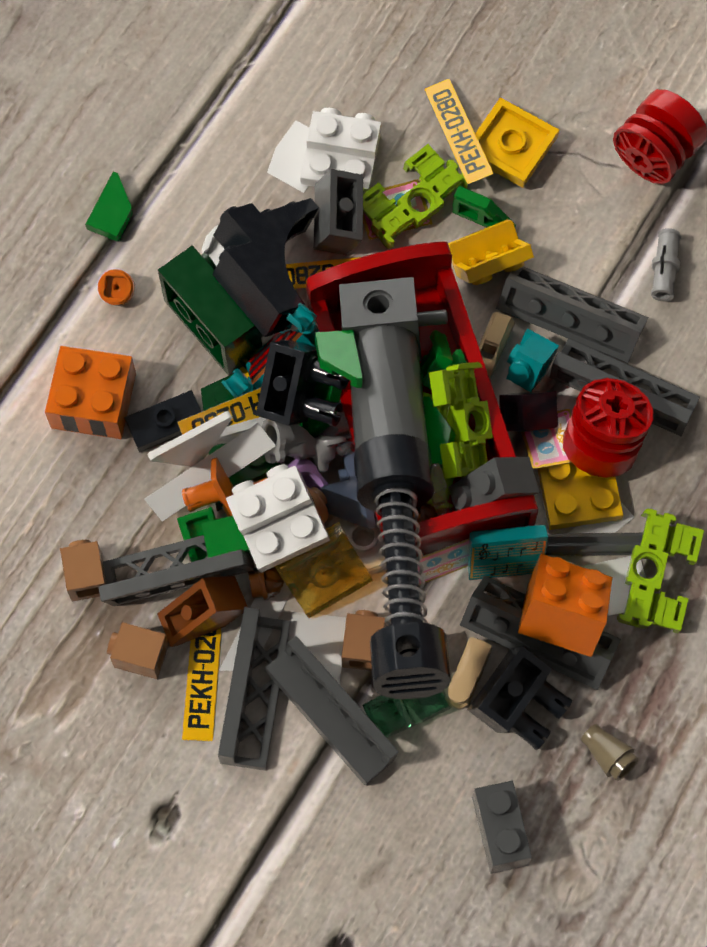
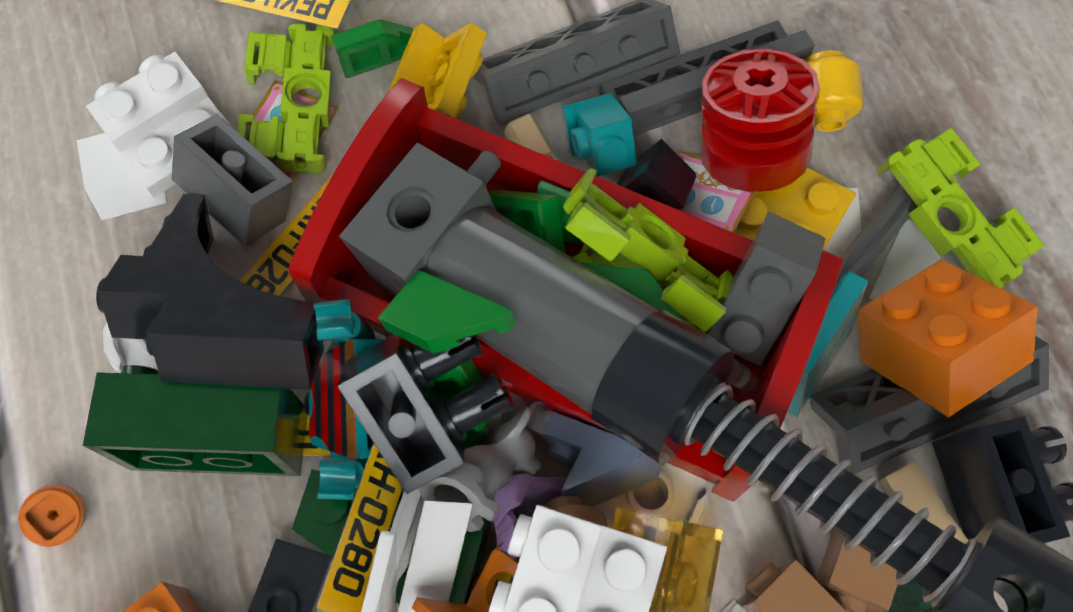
camera: 50 degrees left, 0 degrees up
none -> yellow head [805,50,864,132]

